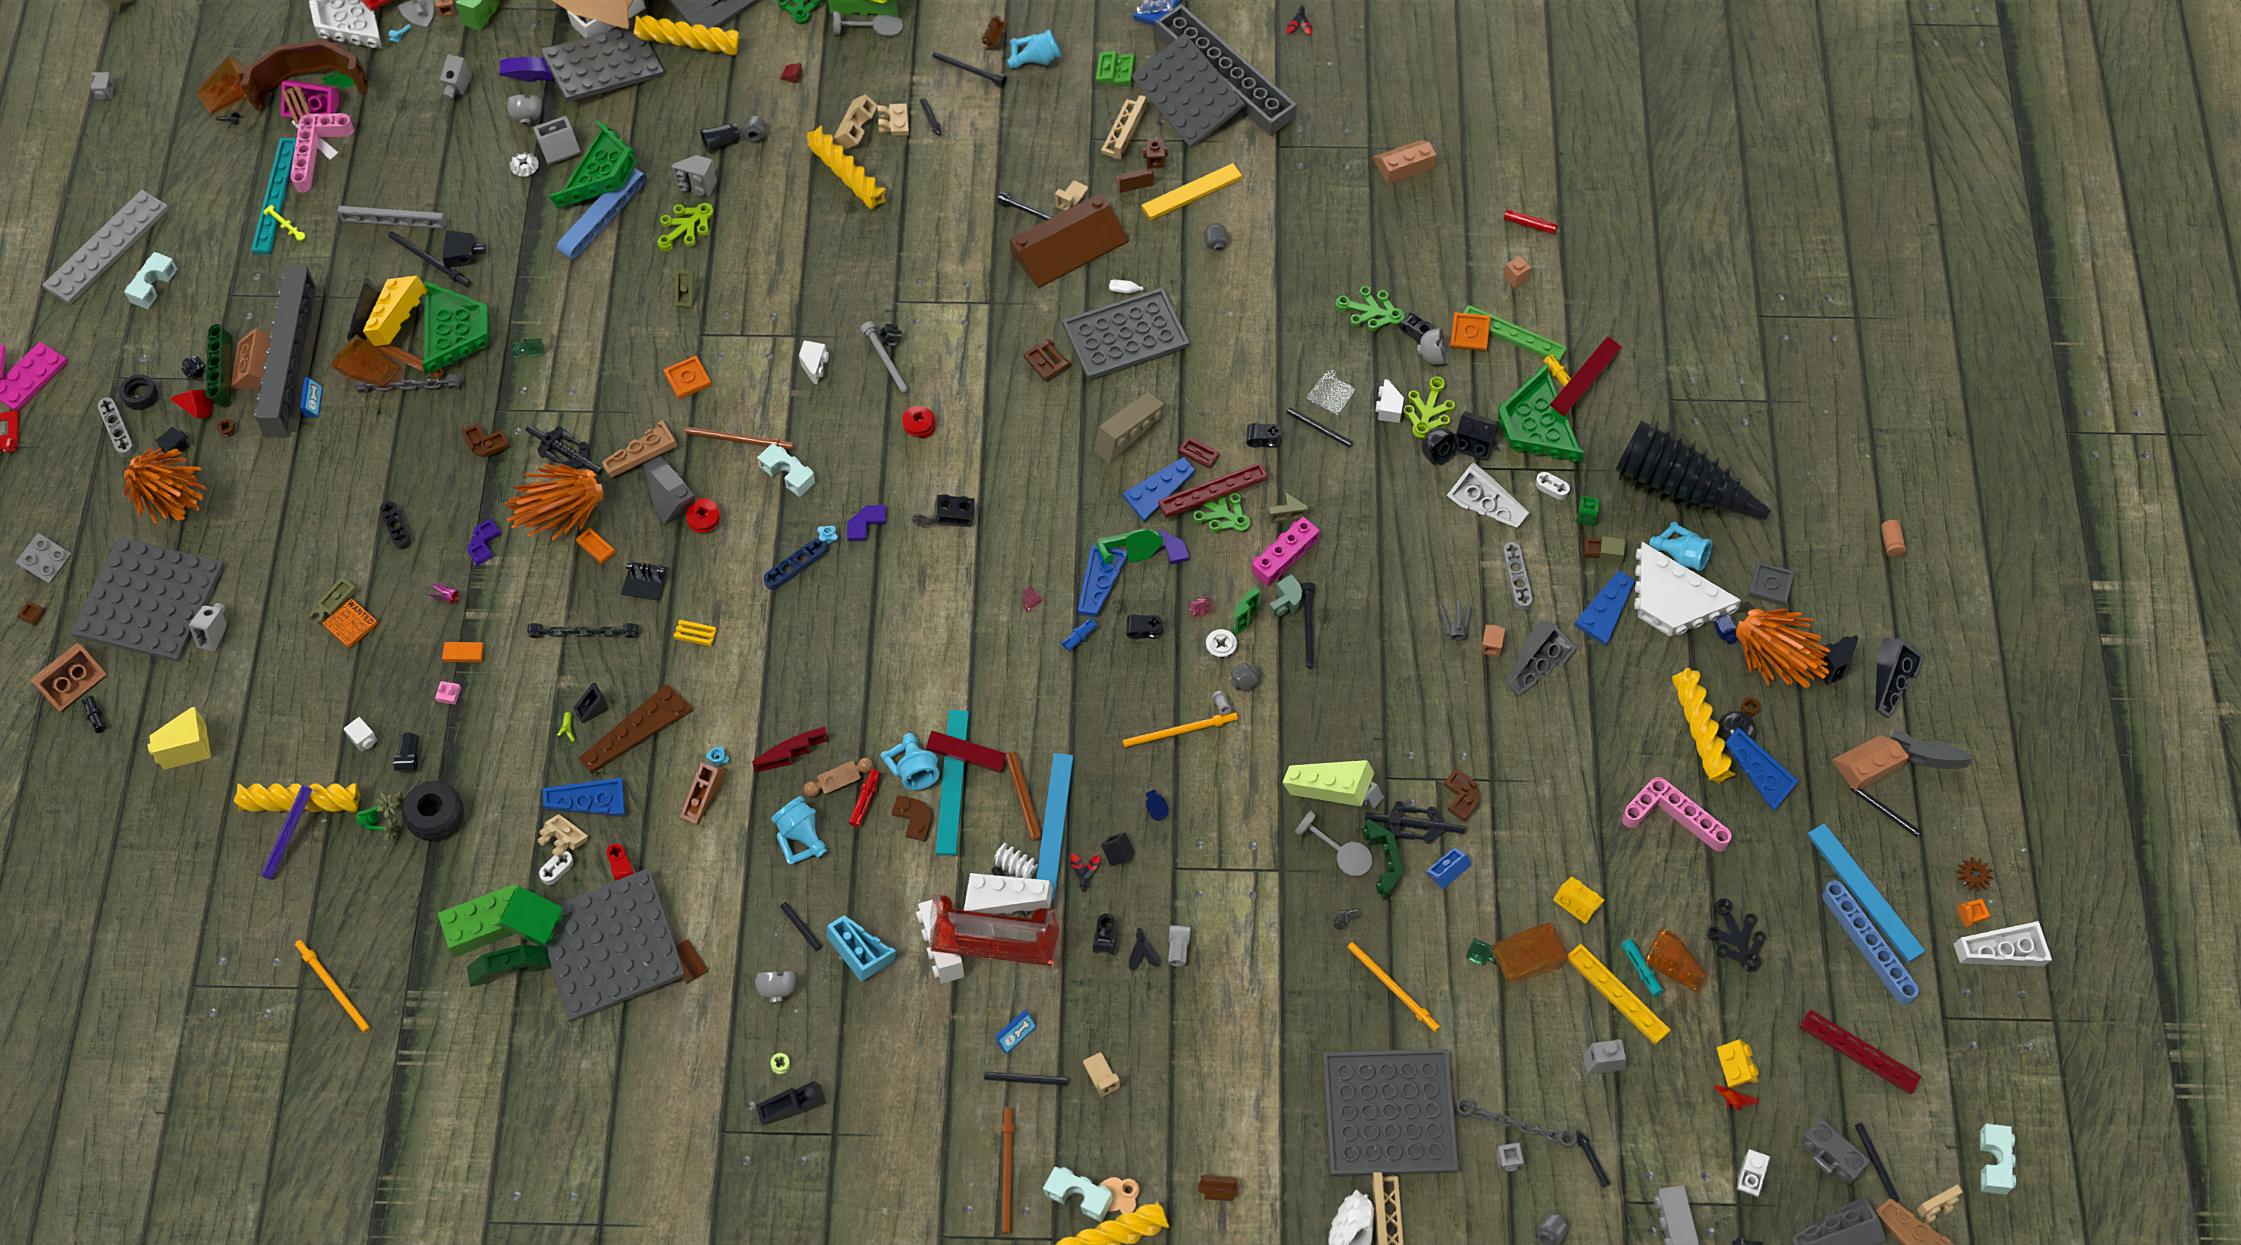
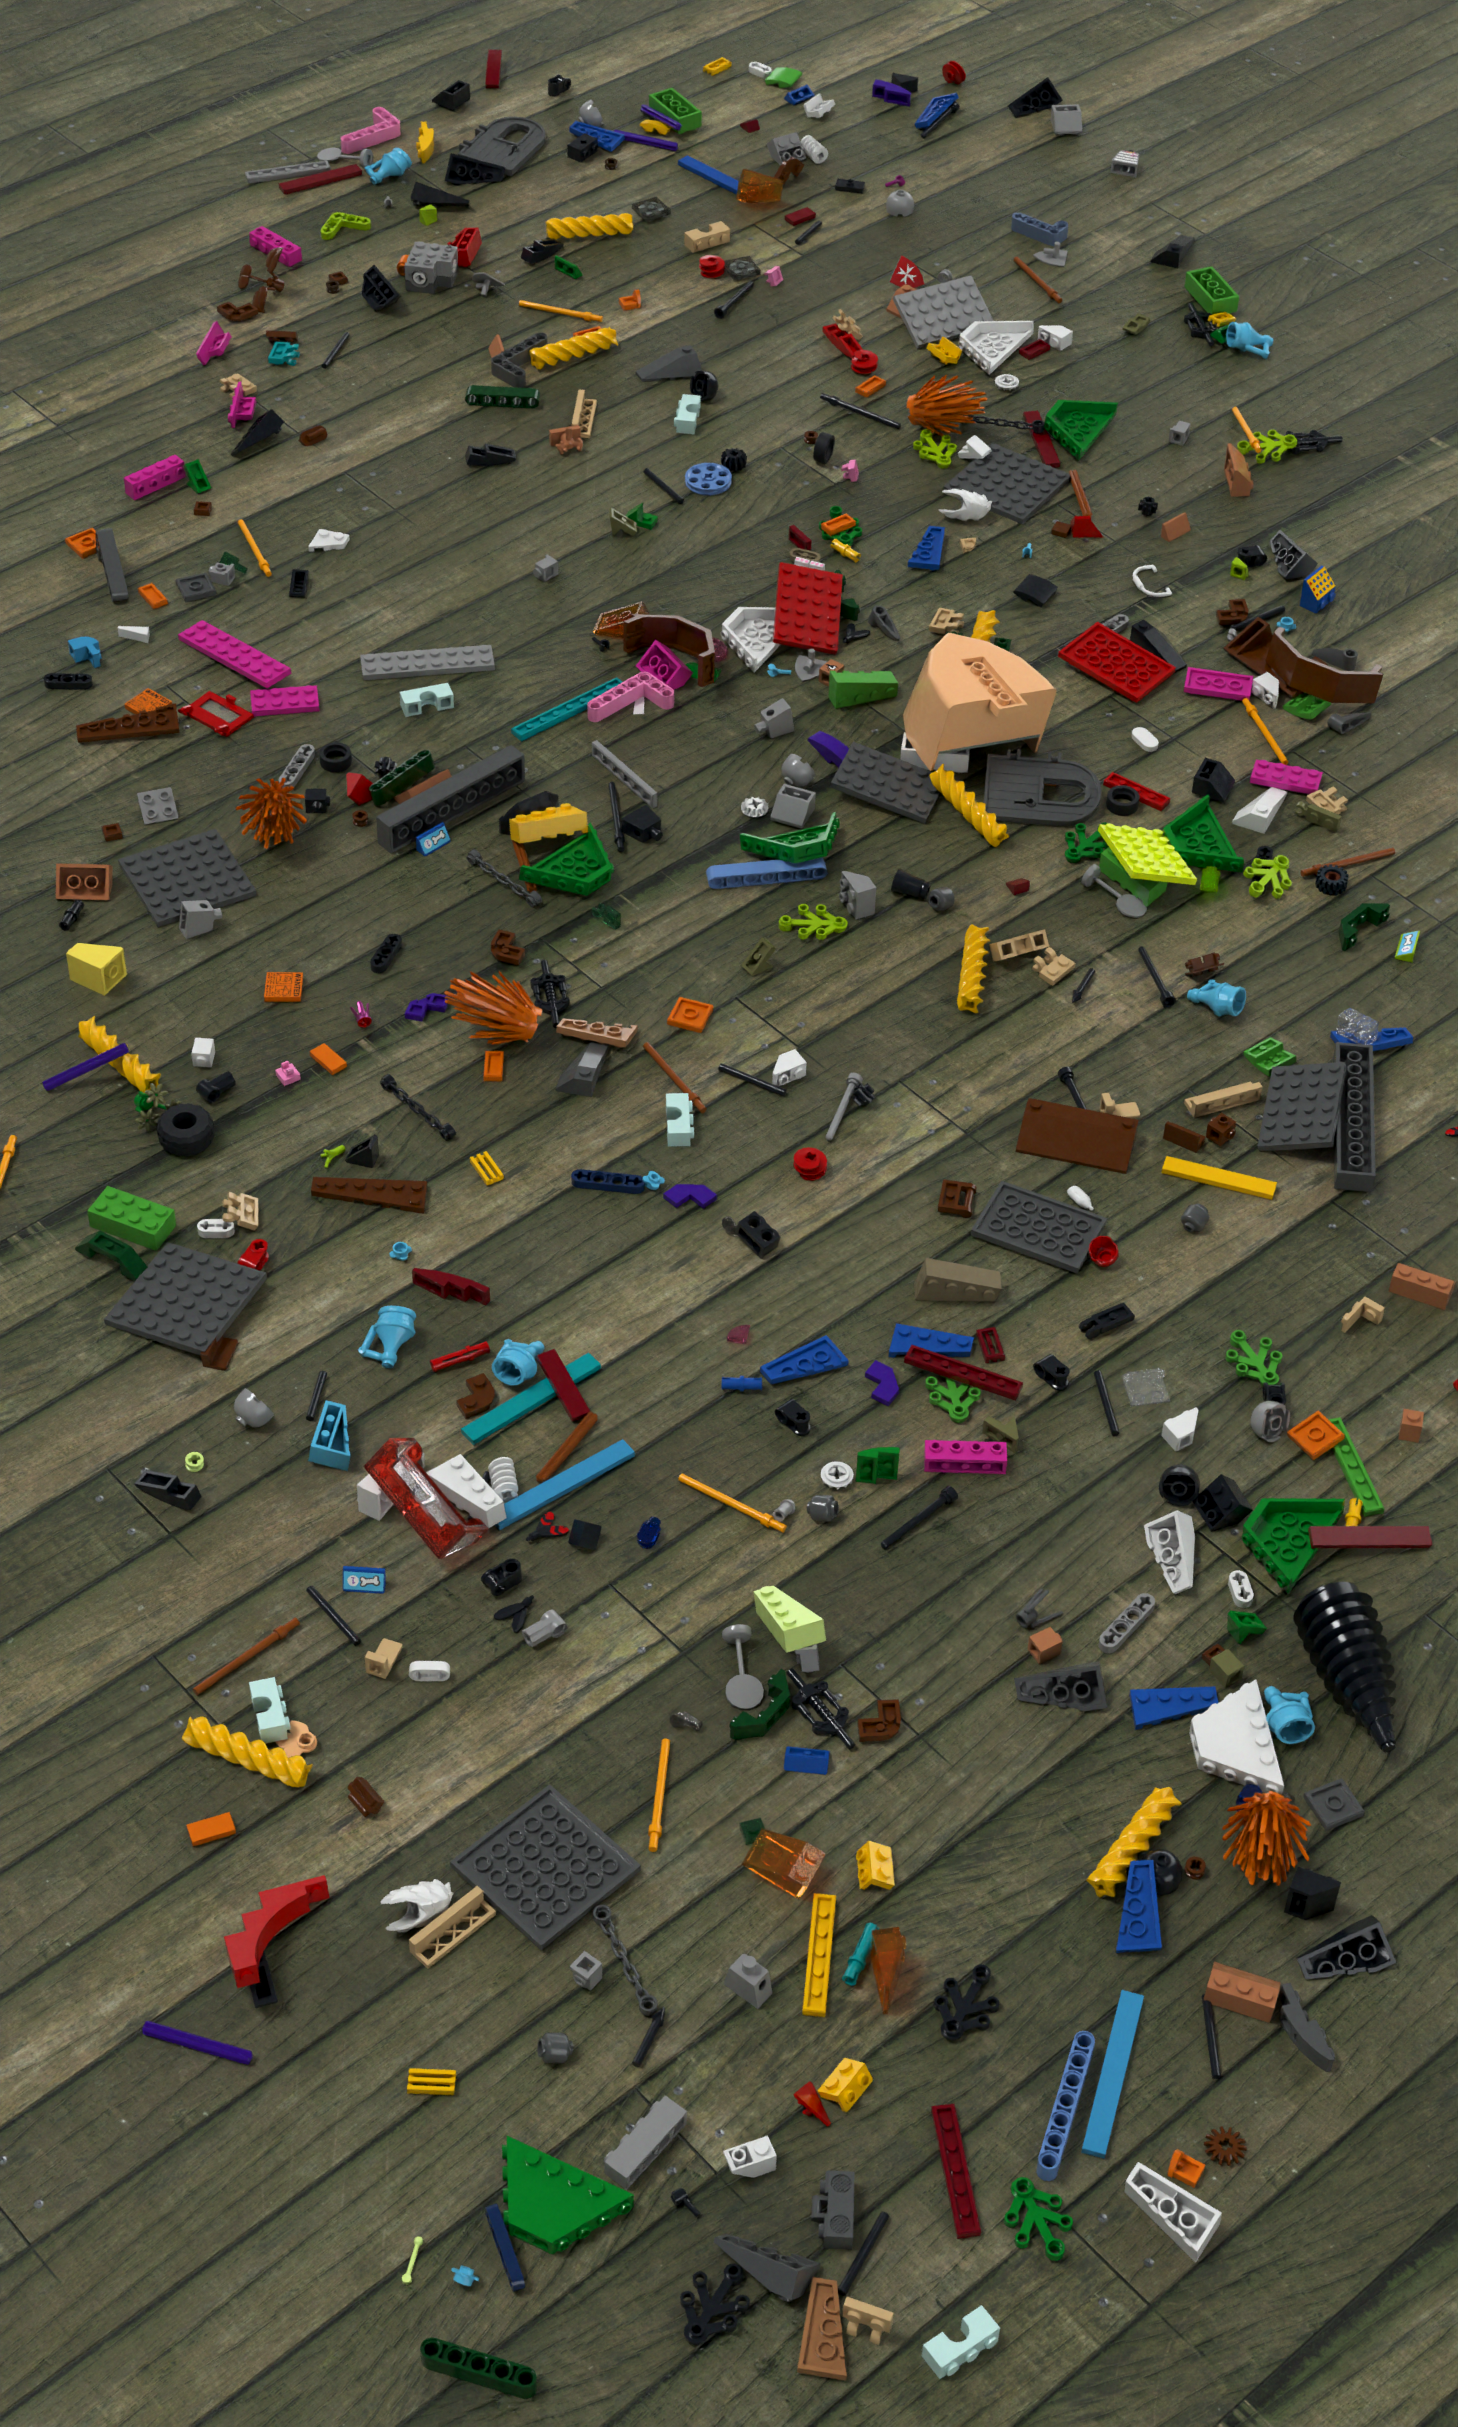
camera: 45 degrees right, 15 degrees down
neon yellow piece [263,205,305,241] -> none
medium nougat tile [282,86,311,125] -> none
olive plate [309,577,357,625] -> none
clear orange slope [331,335,402,386] -> none
green brick [497,886,563,946] -> none
blue wing [543,778,625,816] -> none
black hinge [621,561,668,601] -> none
dark orange slope [679,761,726,824] -> none
red piece [686,498,720,533] -> none
medium nougat plate [803,758,874,797] -> none
green piece [1096,529,1164,564] -> none
clear pink bush [1188,594,1211,617] -> none
sand green brick [1269,574,1302,618] -> none
lime plant [1403,377,1455,439] -> none
bright pink beam [1622,777,1731,851] -> none
none -> white beam [409,1661,450,1681]
none -> black bar [718,1063,787,1096]
none -> green plant [1004,2177,1073,2261]
none -> black hinge [1079,1302,1135,1339]
none -> red hair [1089,1236,1119,1267]
none -> tan bracket [1341,1297,1385,1333]

